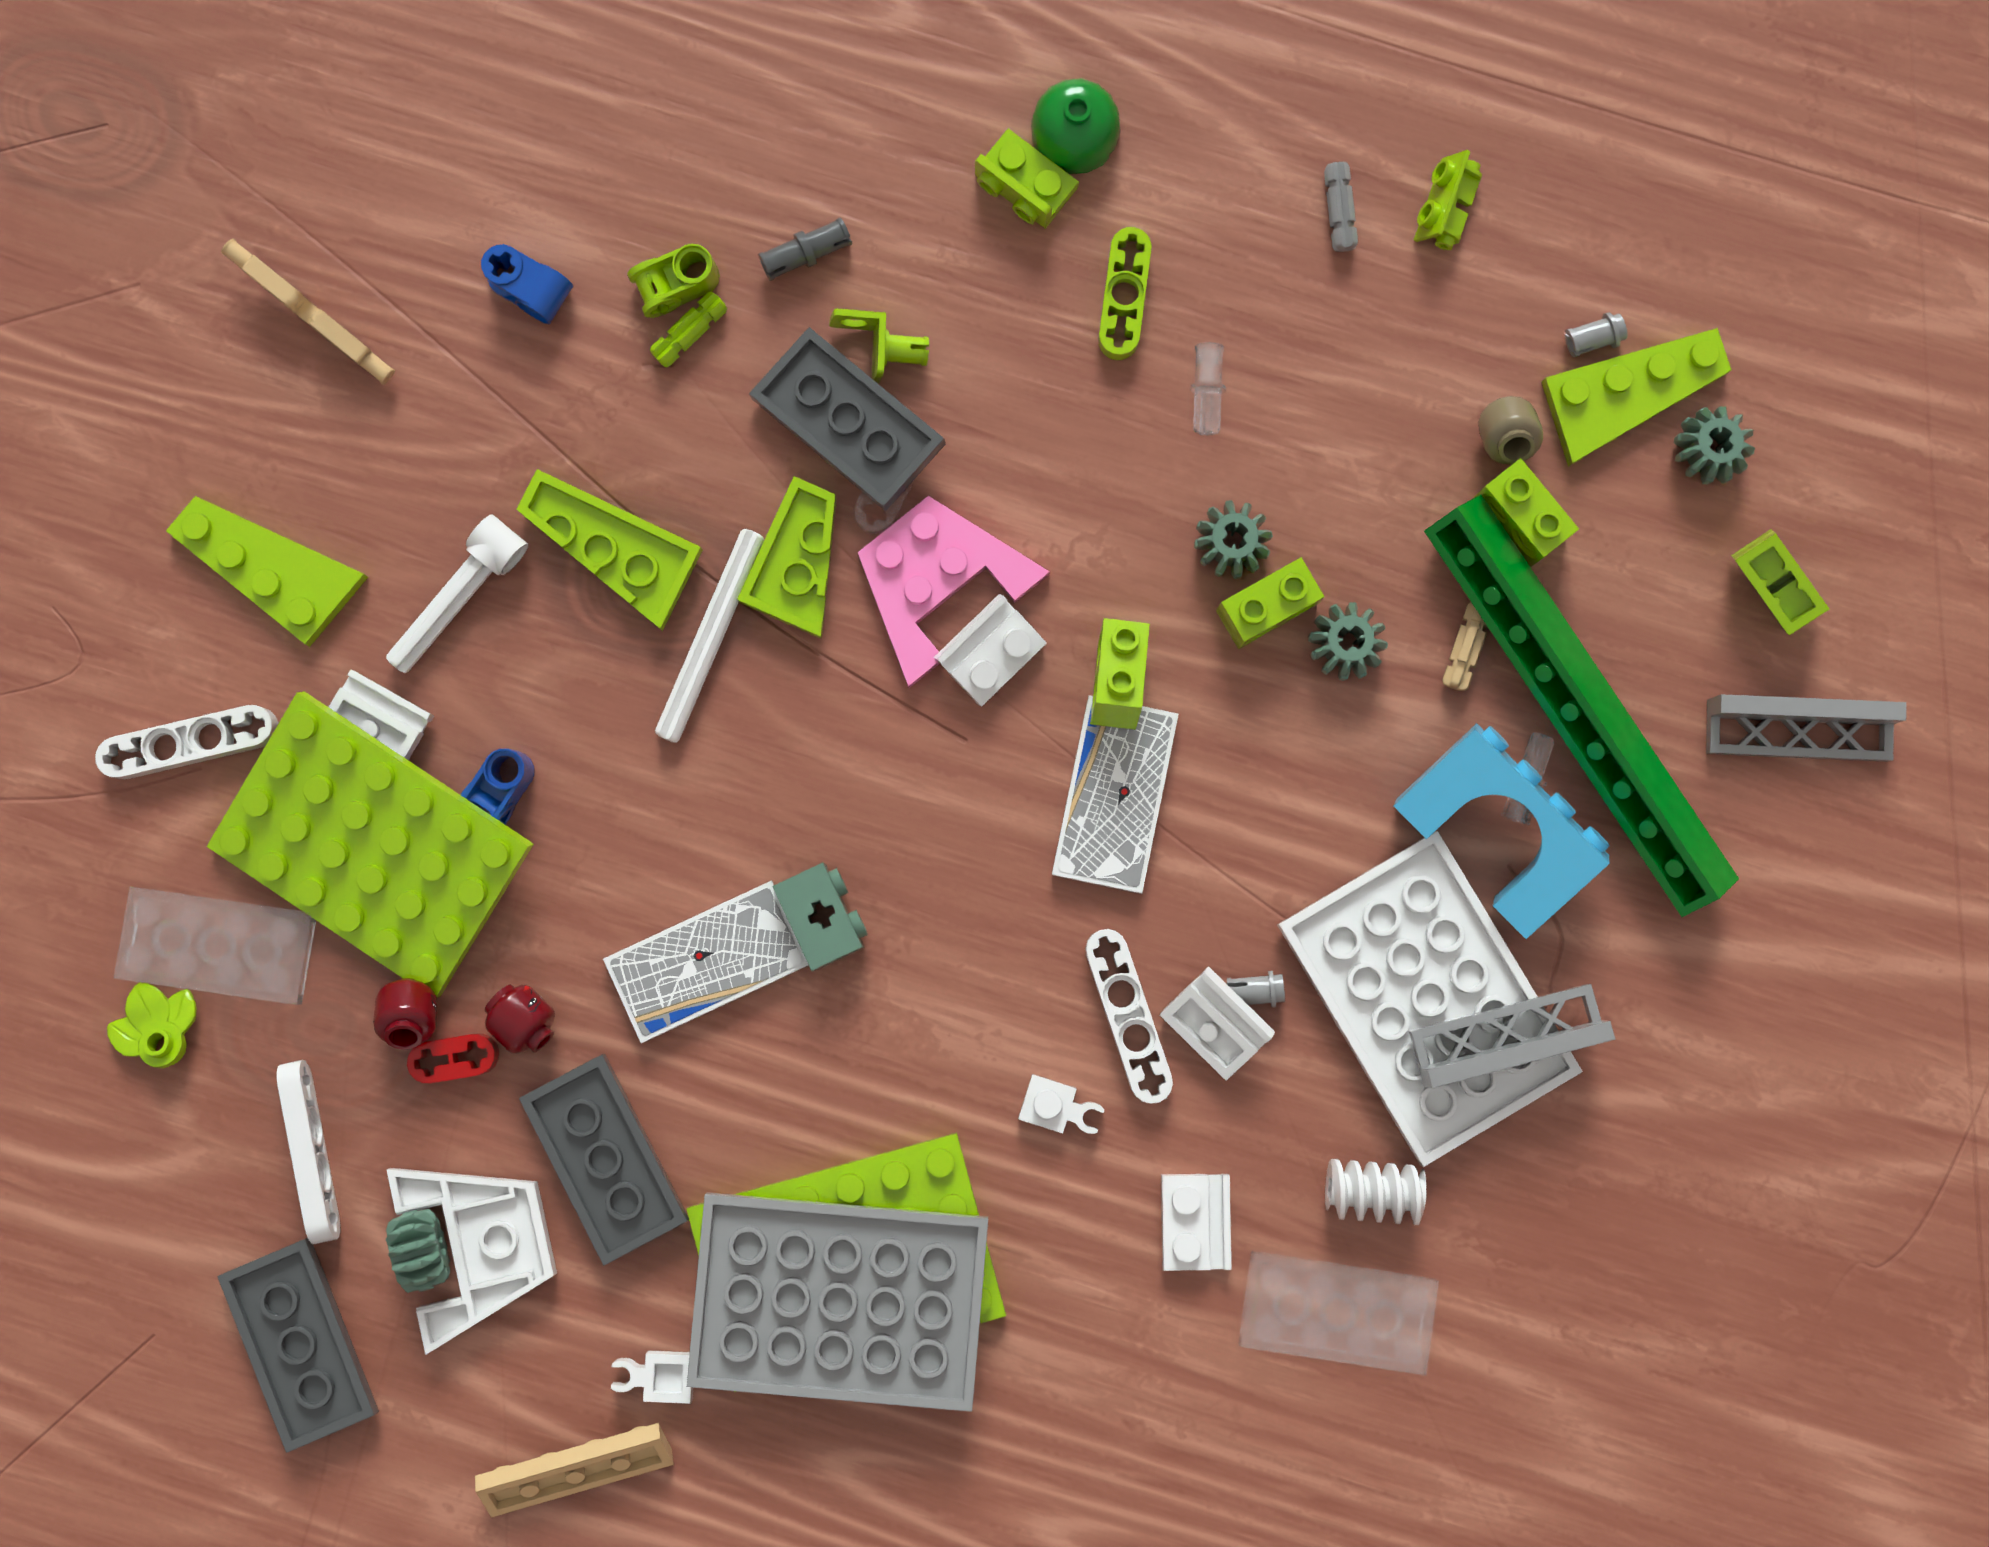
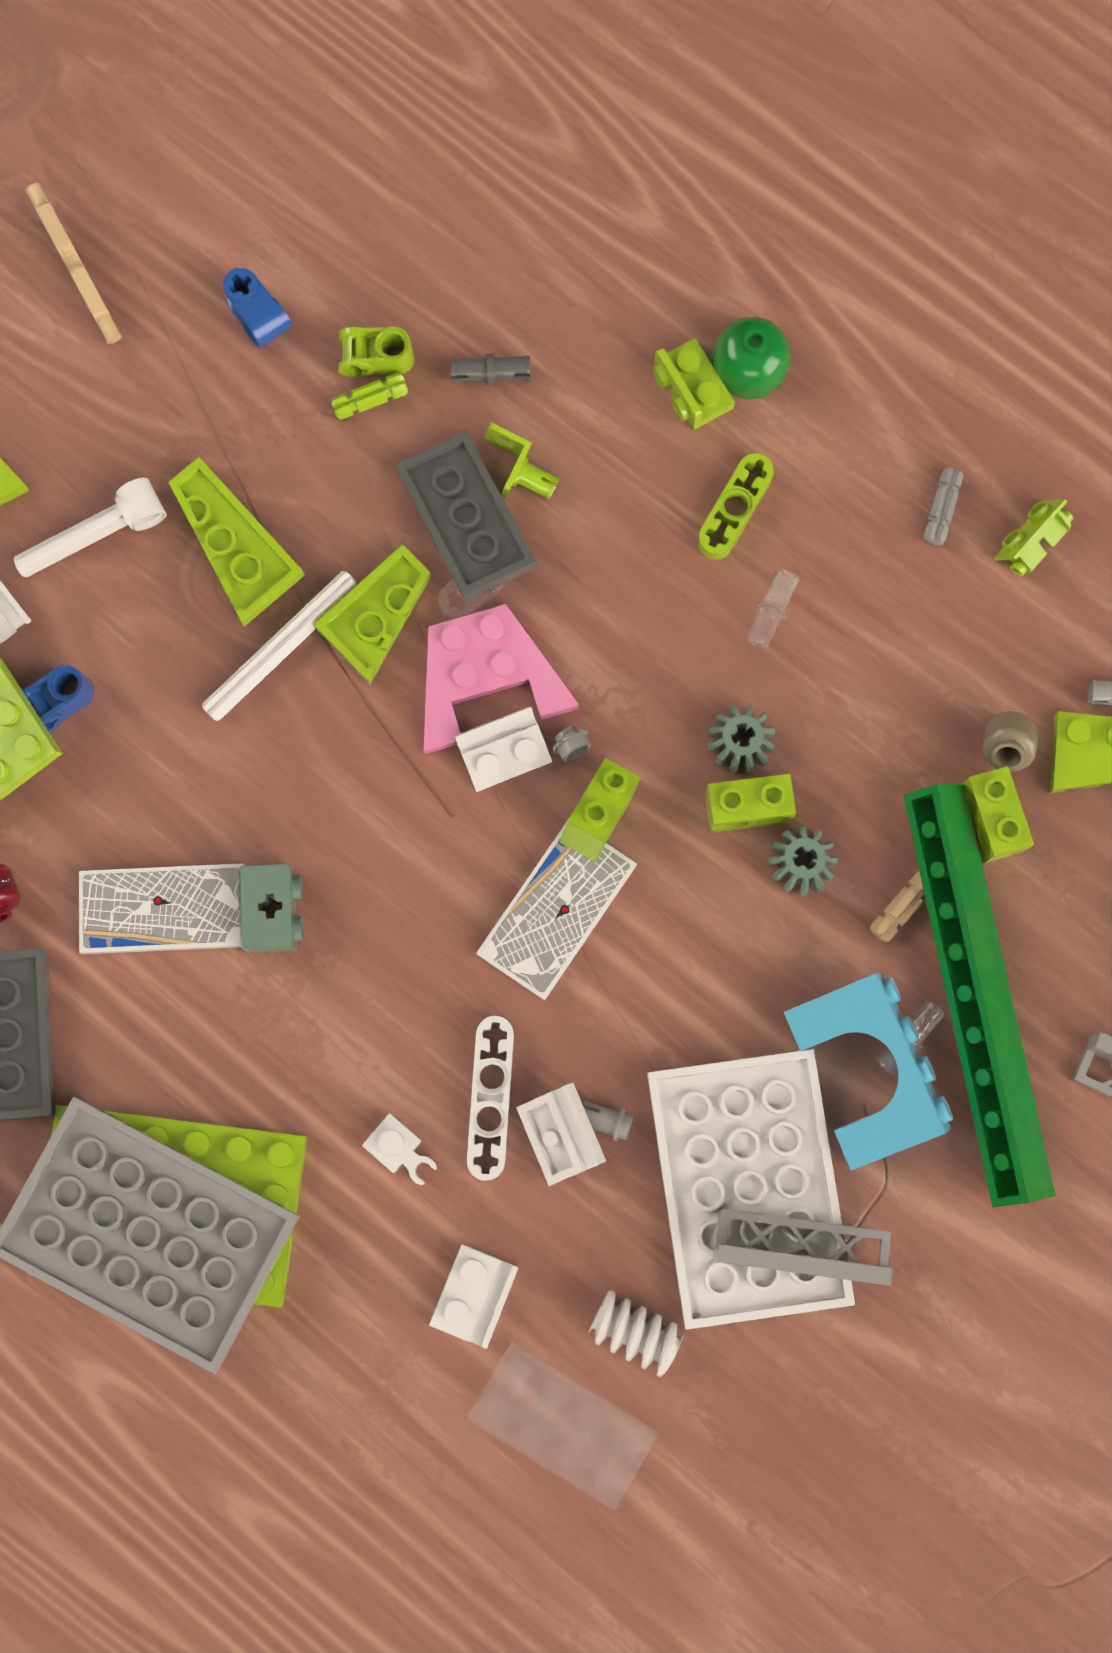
camera: 25 degrees right, 5 degrees down
none -> light grey plate [553,726,591,762]

